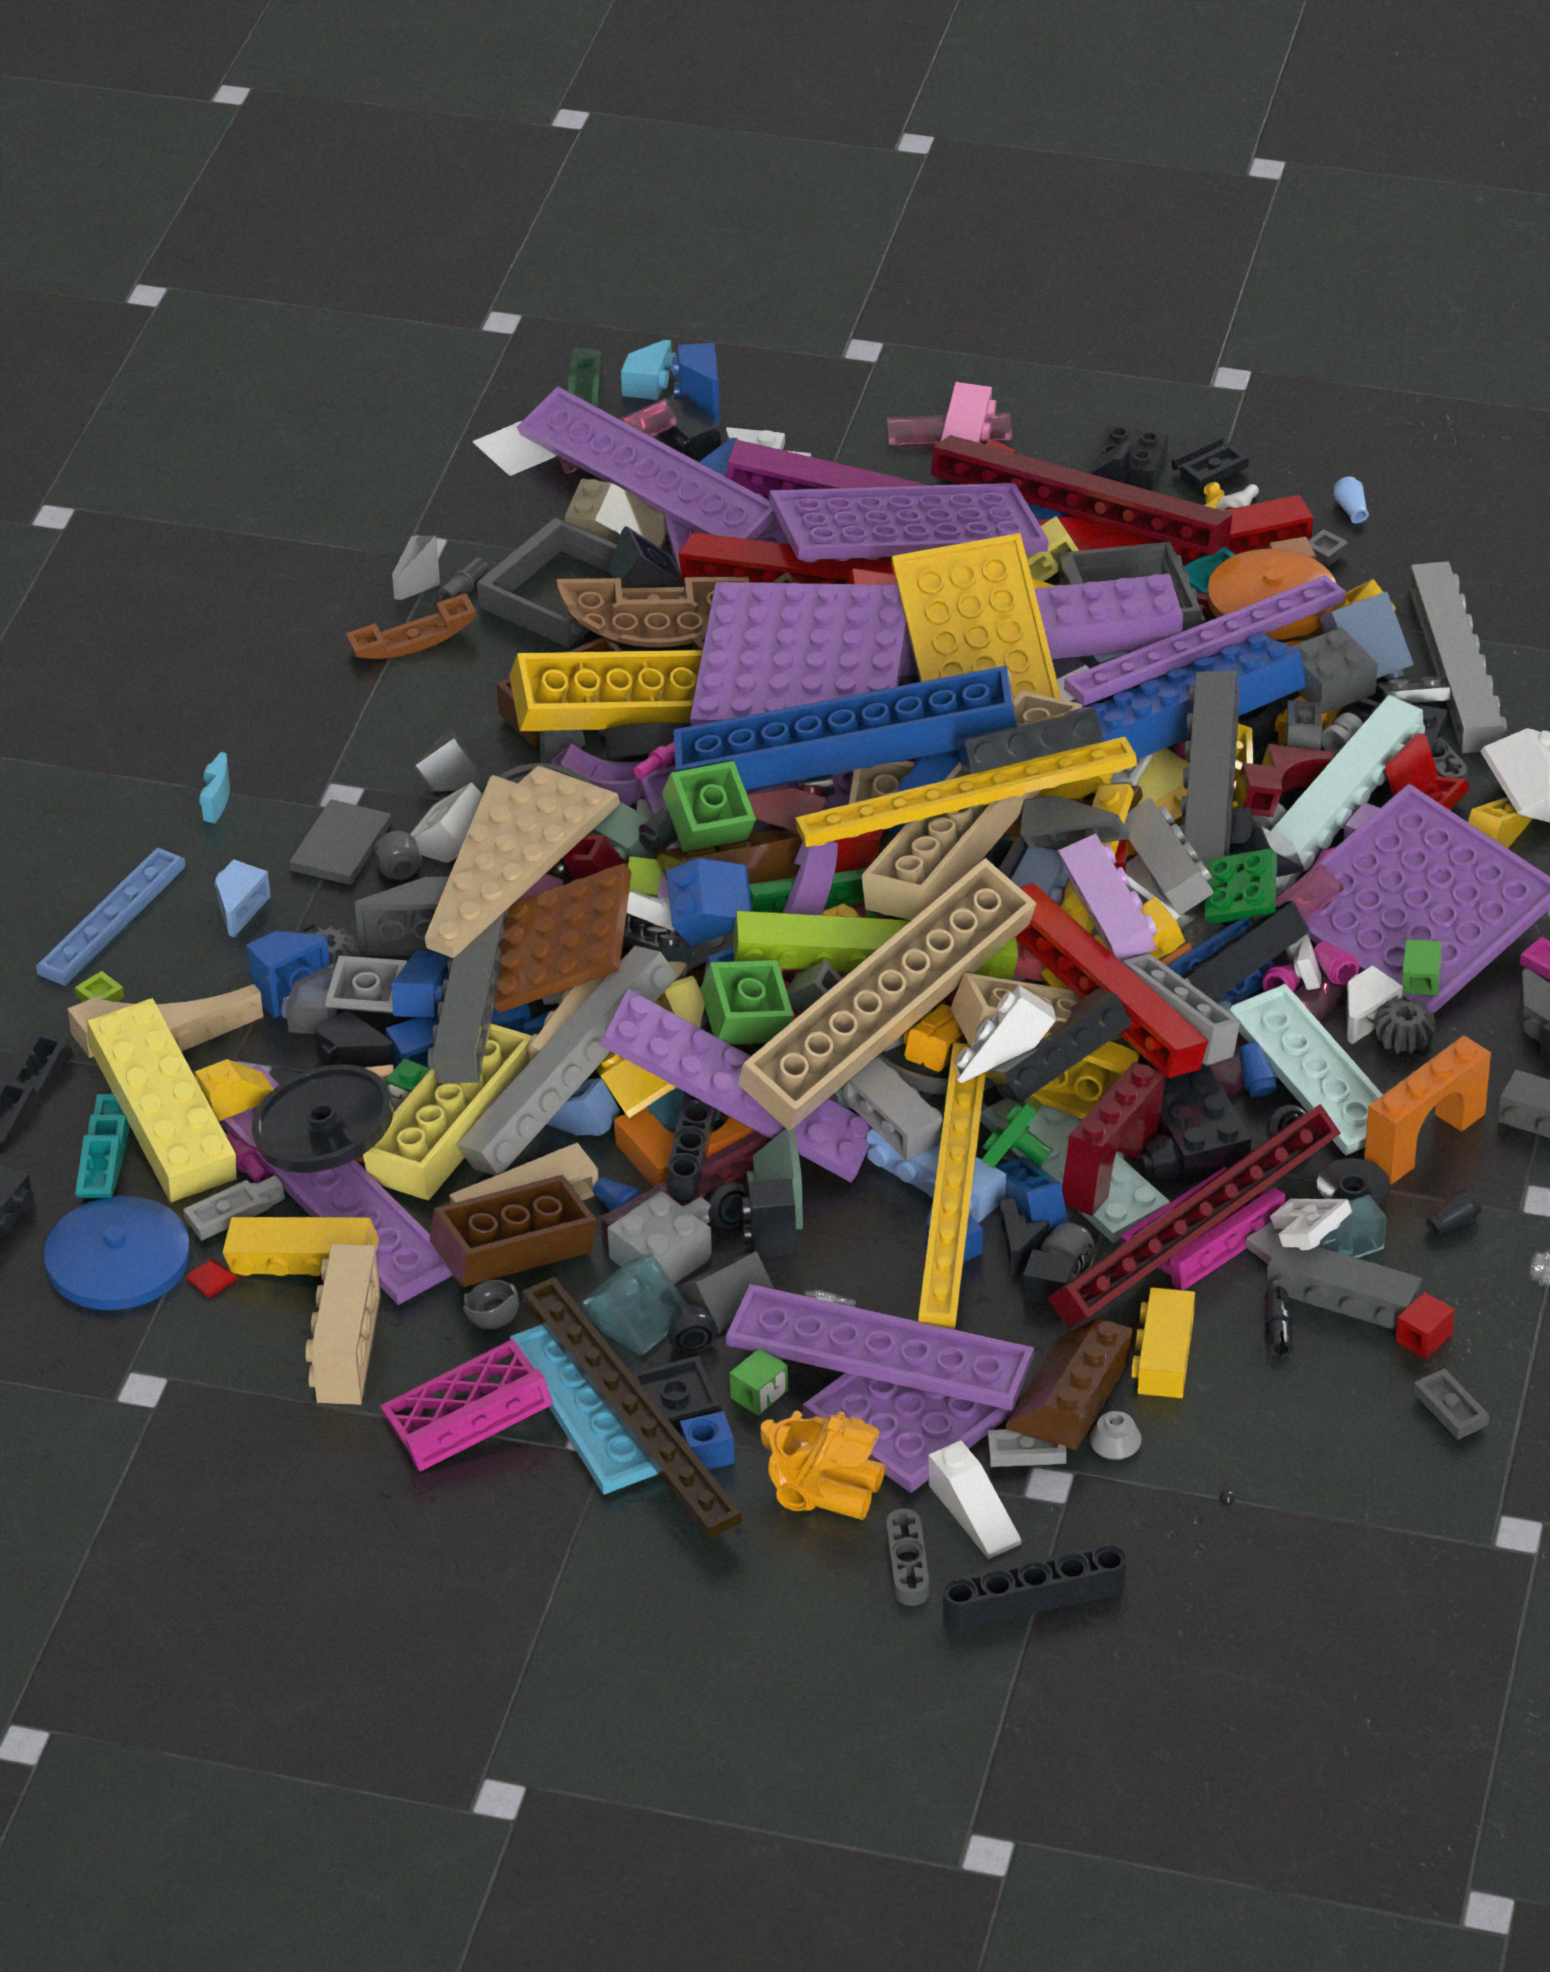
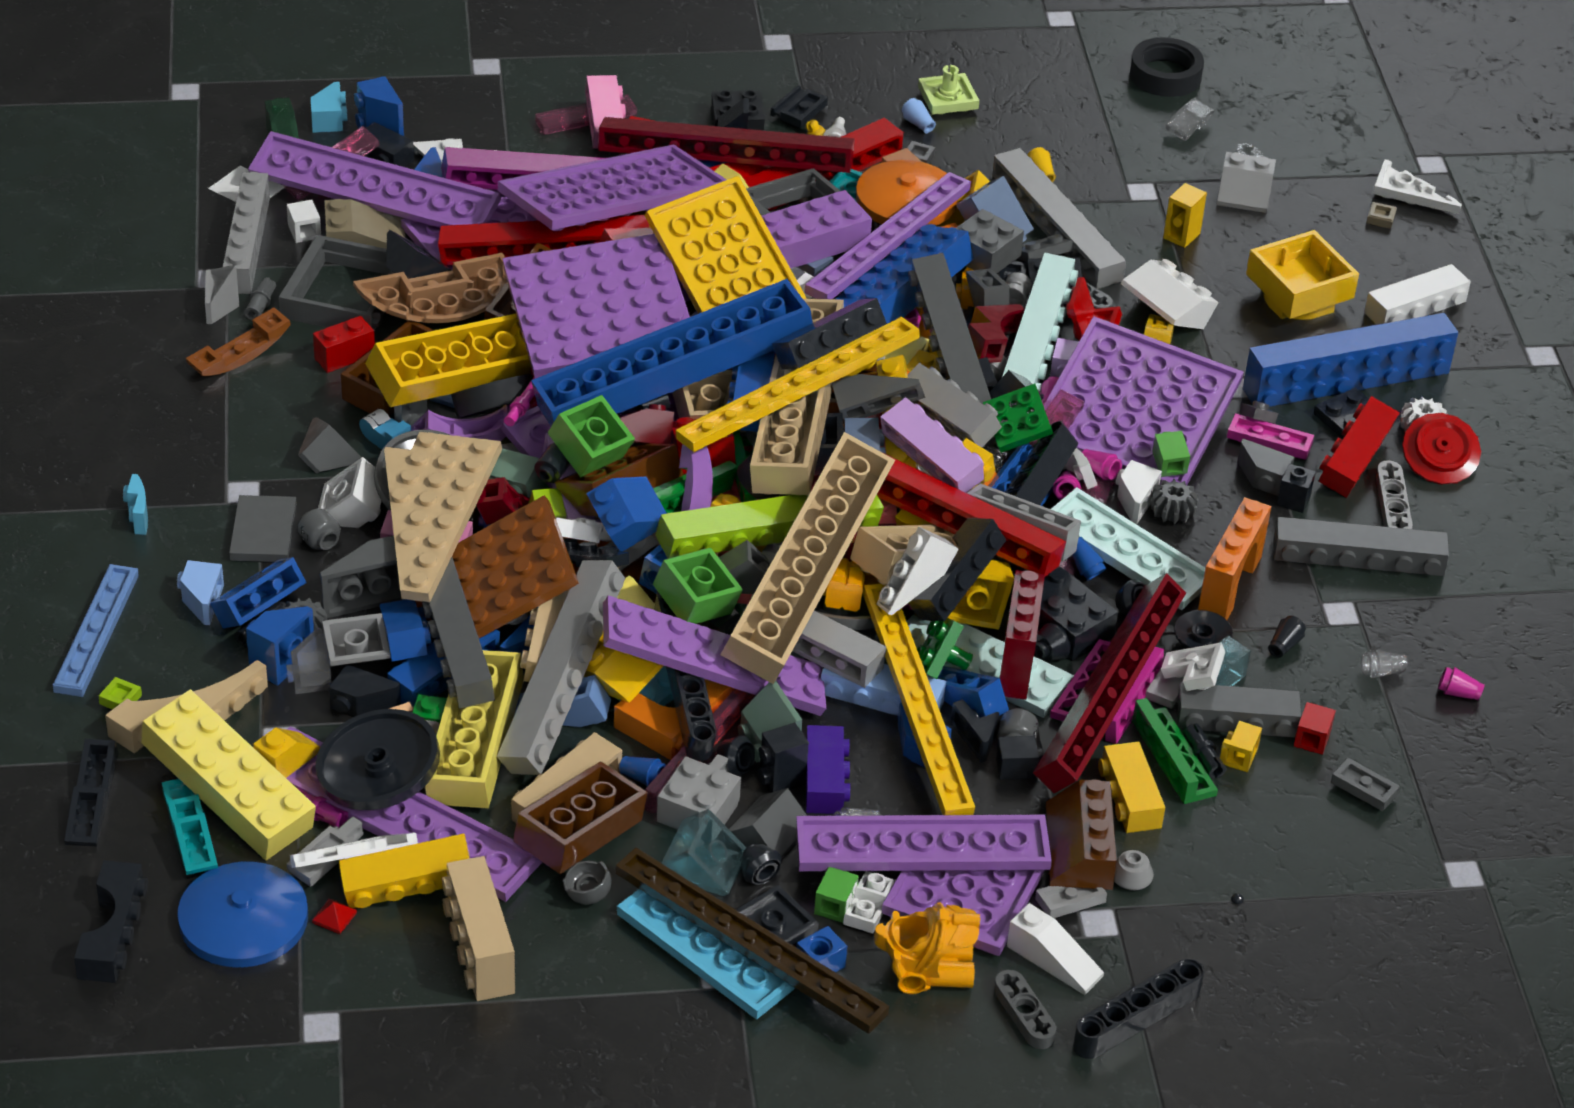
camera: 25 degrees left, 0 degrees up
dark pink fence [380,1339,553,1472] -> none
none -> blue piece [210,557,307,628]
none -> light grey brick [223,172,270,294]
none -> white brick [287,200,321,243]
none -> white wing [290,832,418,868]
none -> red brick [313,316,375,373]
none -> dark azure leg [359,409,411,449]
none -> dark purple brick [806,725,850,814]
none -> white slope [843,871,896,933]
none -> yellowish green plate [918,65,979,114]
none -> yellow cone [1027,147,1056,182]
none -> green fence [1132,698,1218,804]
none -> yellow brick [1220,721,1262,773]

